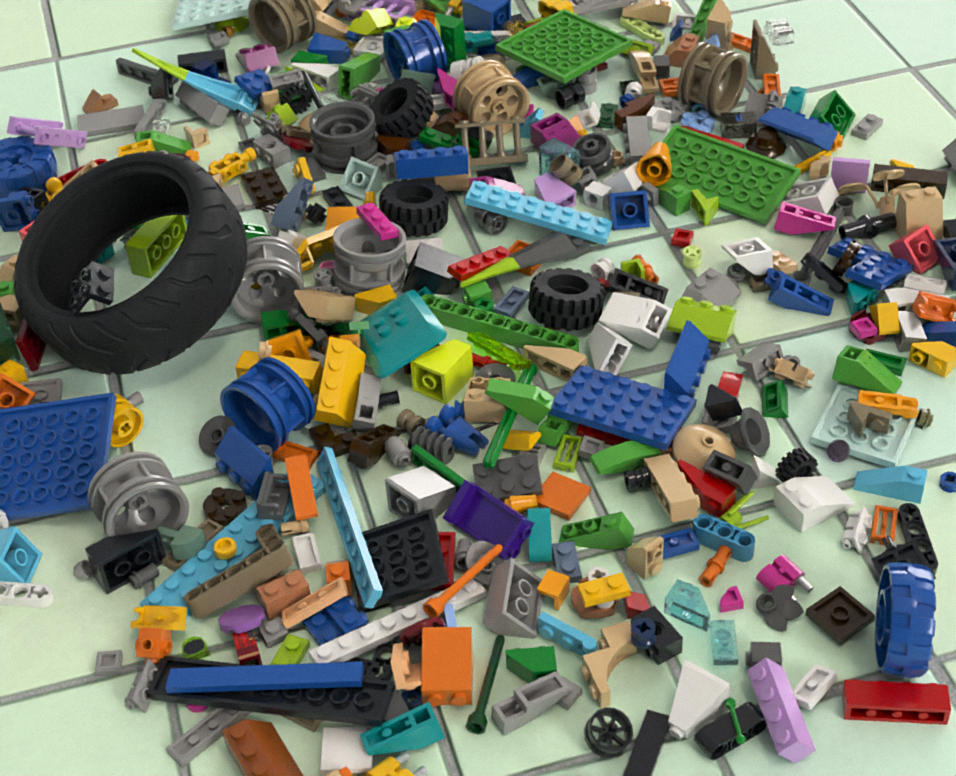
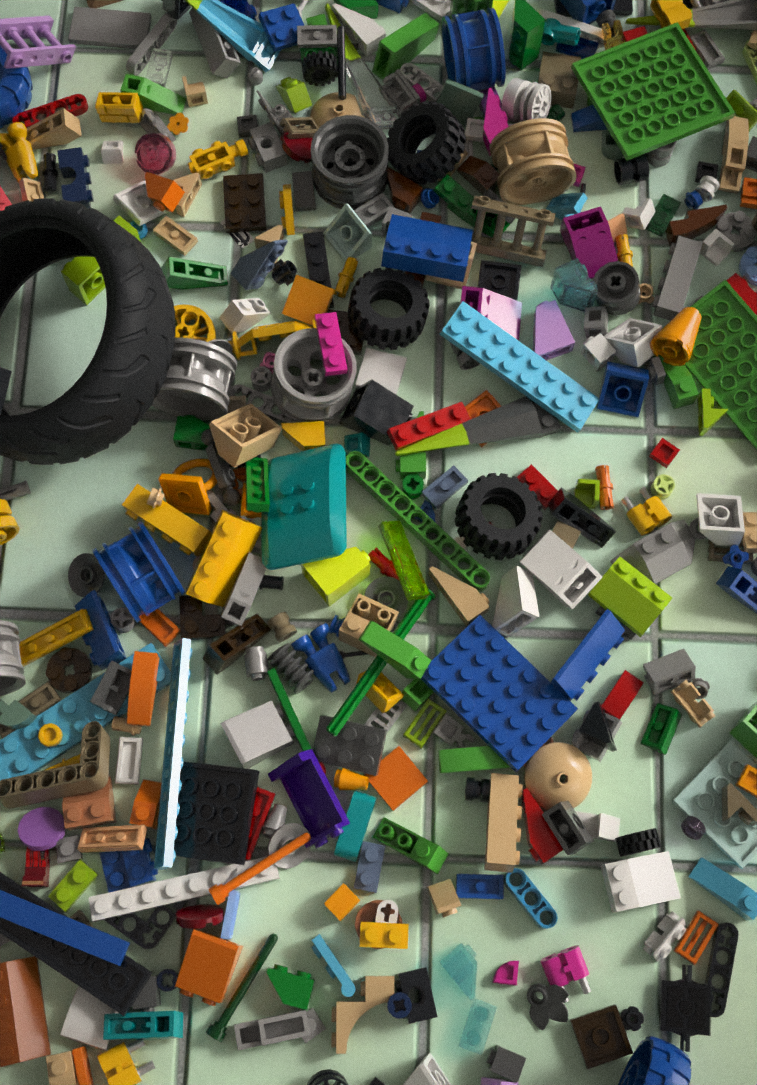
camera: 15 degrees right, 30 degrees up
light grey tile [221,184,245,210] -> none
tan slope [259,89,280,115] -> none
light nougat bracket [391,642,422,691] -> none
light grey slope [483,558,543,639] -> none
dark tan wheel [549,153,583,187] -> none
white wheel [591,257,615,279] -> none
slope [623,591,649,619] -> none
orange pin [698,545,732,587] -> none
lime plant [718,491,769,529] -> none
dark grey hat [730,407,770,457] -> none
none -> yellow tile [19,609,94,667]
none -> black plate [620,1006,644,1031]
none -> yellow piece [621,487,672,536]

